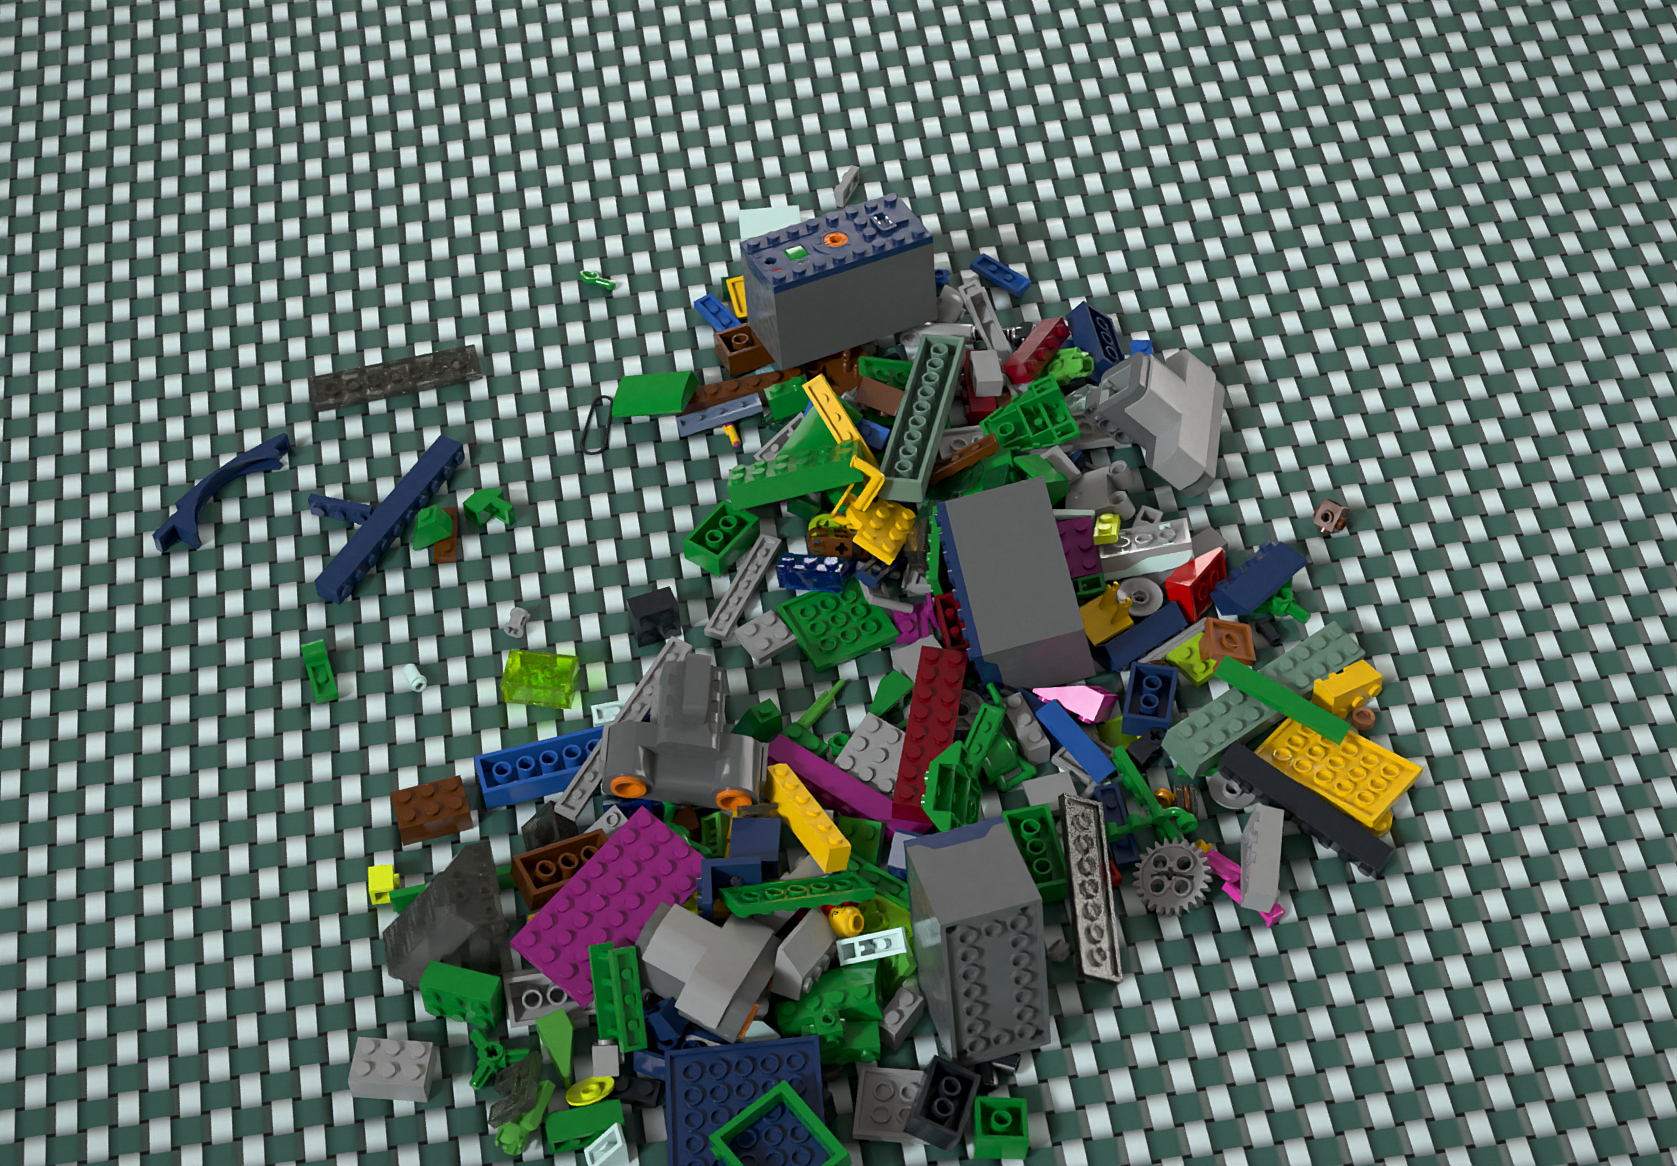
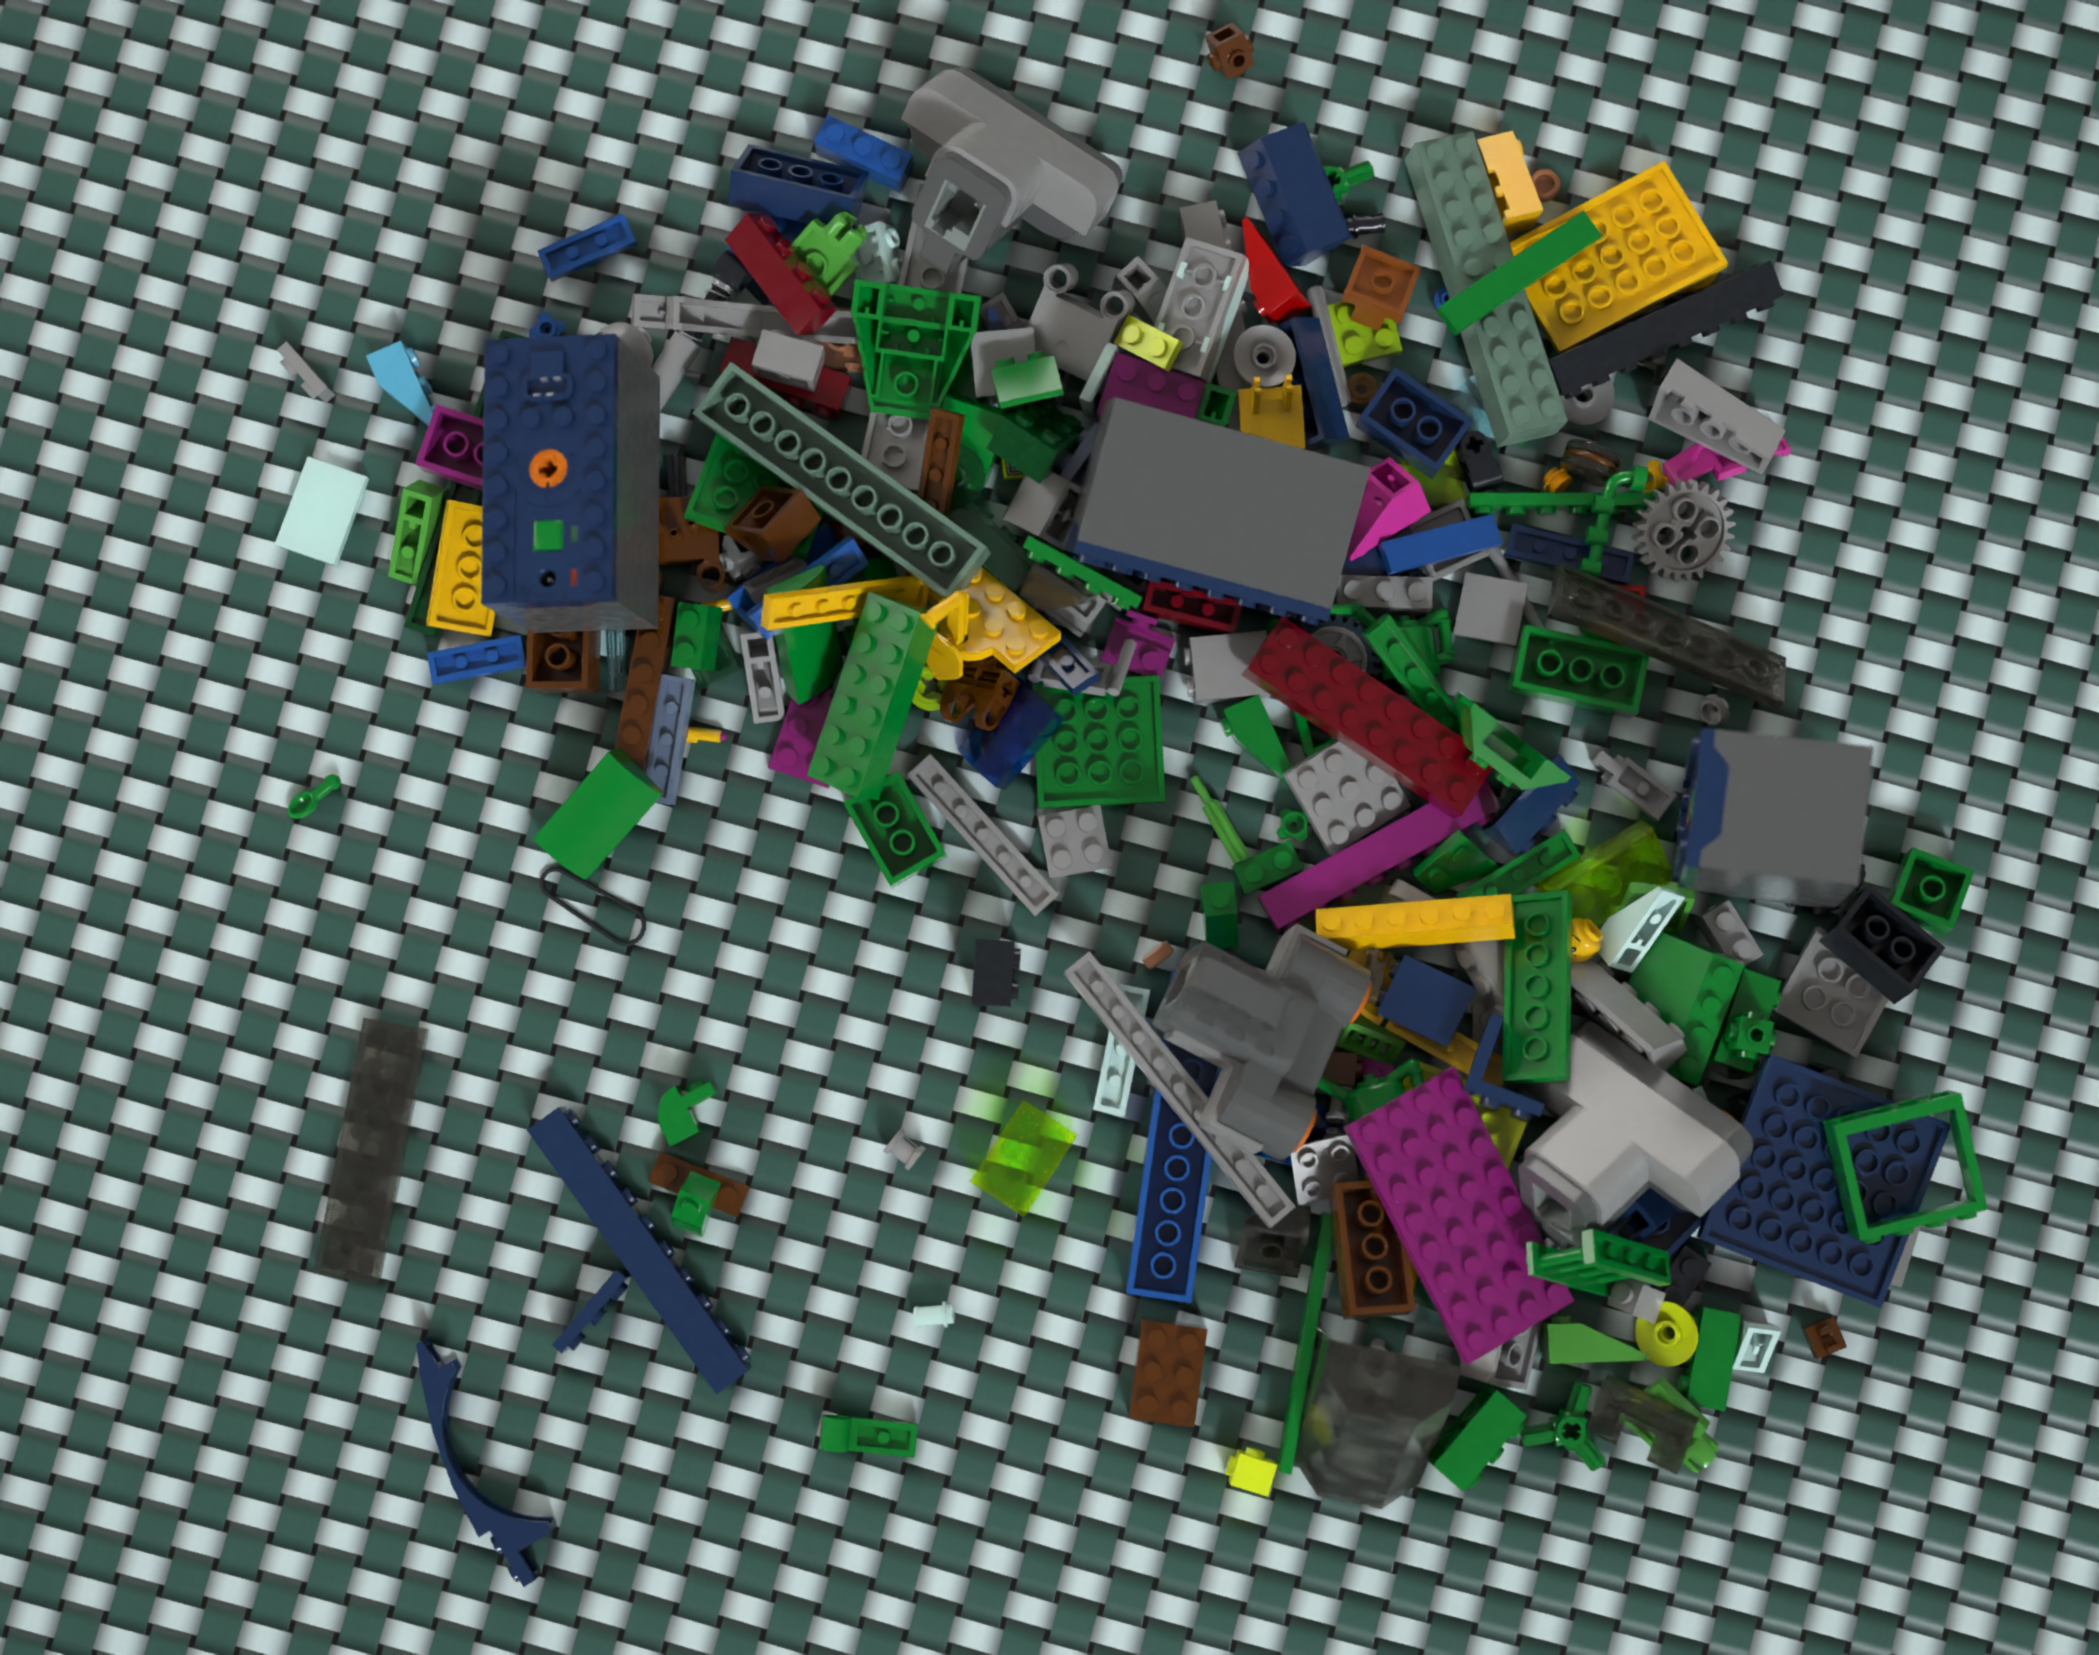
camera: 70 degrees left, 35 degrees up
light grey brick [348,1037,437,1103] -> none

